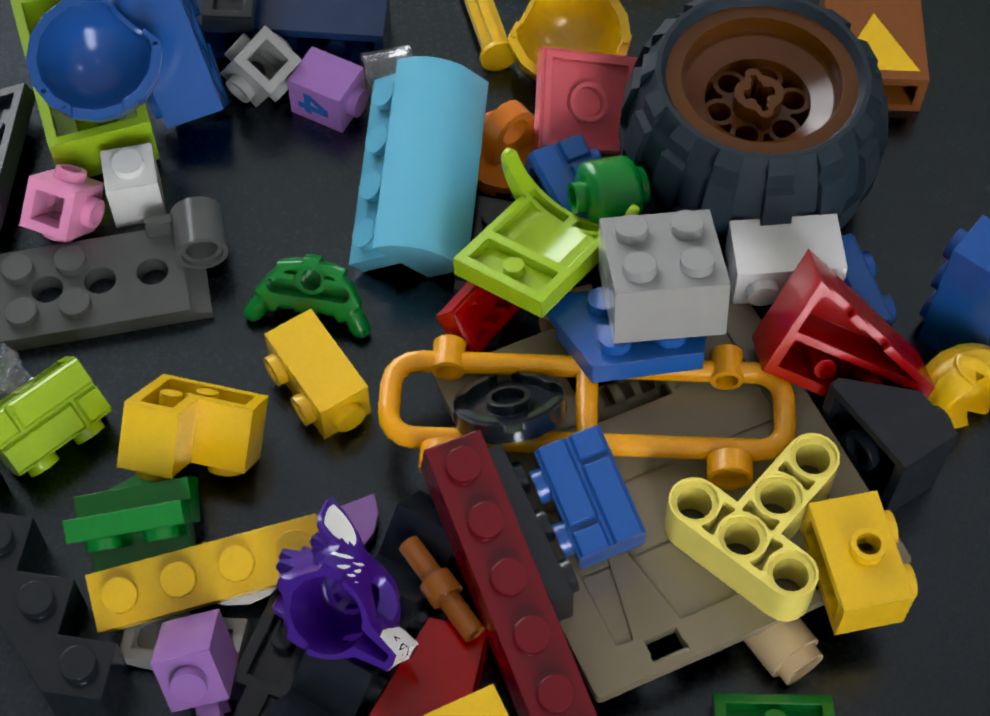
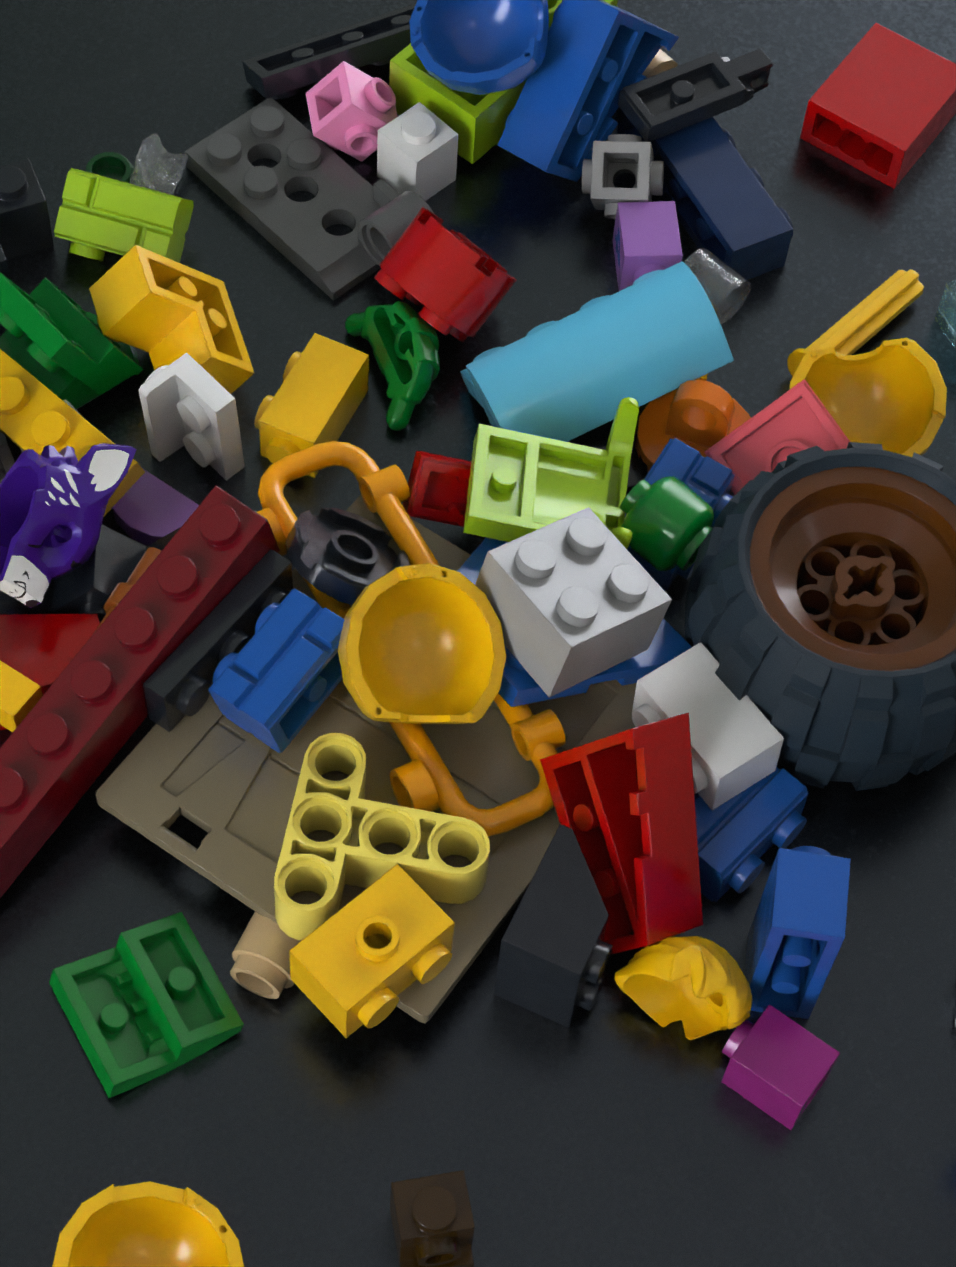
camera: 55 degrees right, 0 degrees up
none -> white bracket [139,352,245,481]
none -> yellow cylinder [338,563,506,724]
none -> red brick [374,207,517,342]

